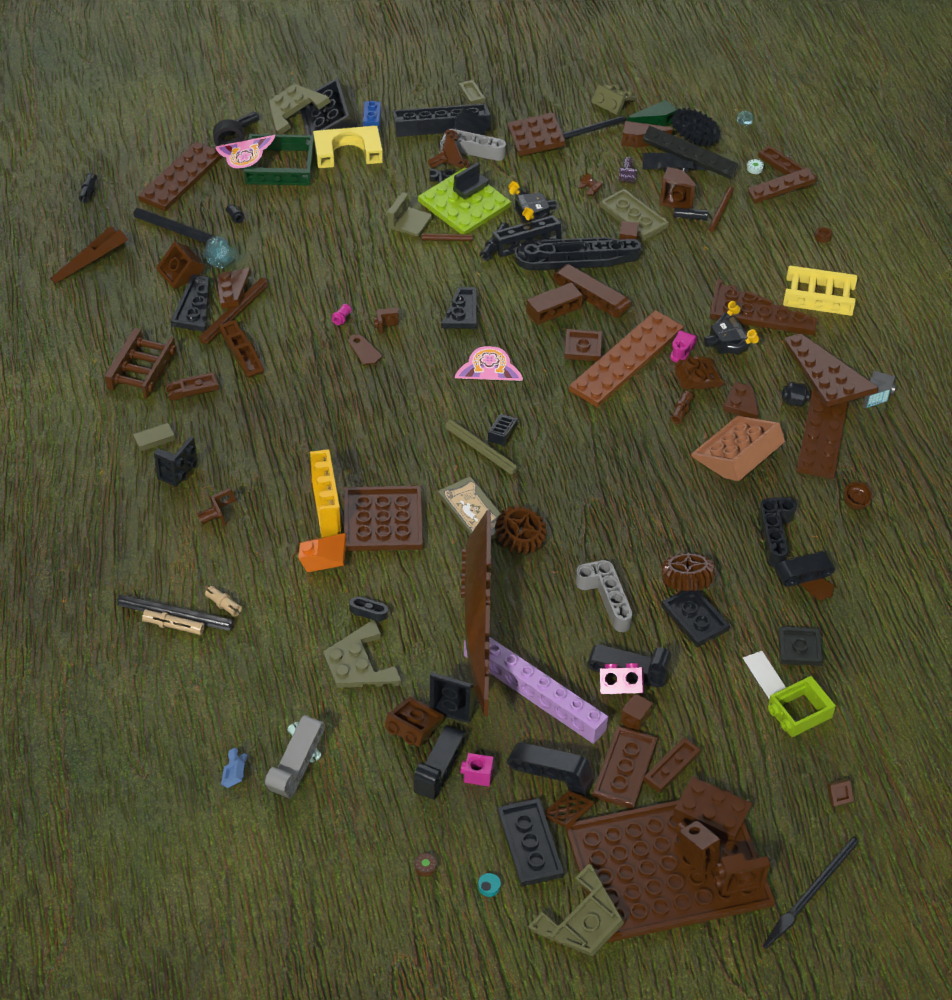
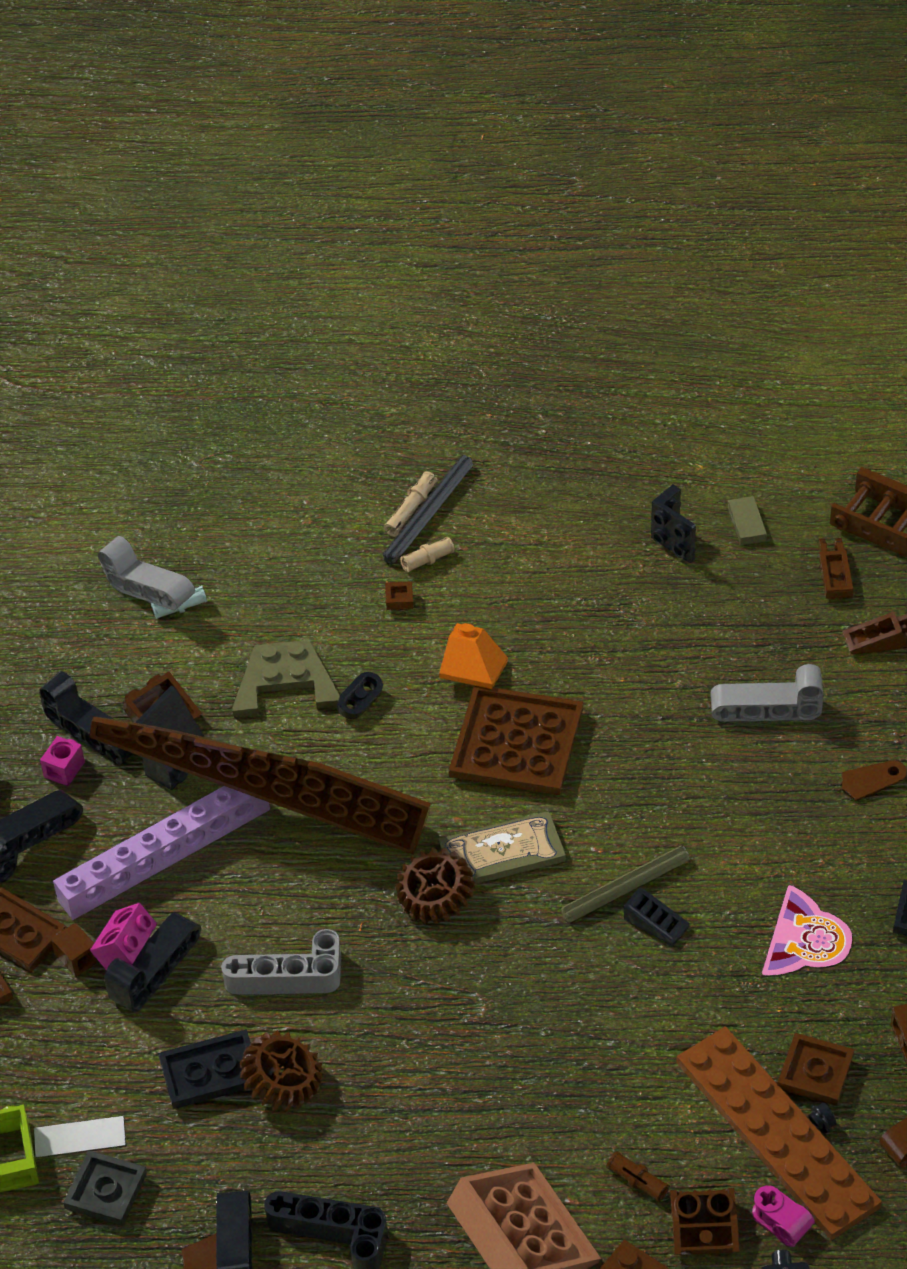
camera: 110 degrees right, 0 degrees up
reddish brown bracket [197,488,236,525] -> none
medium blue plate [221,748,248,788] -> none
yellow window [310,449,341,537] -> none
none -> reddish brown plate [385,581,413,610]
none -> light grey beam [711,664,823,722]
none -> black plate [808,1102,836,1133]

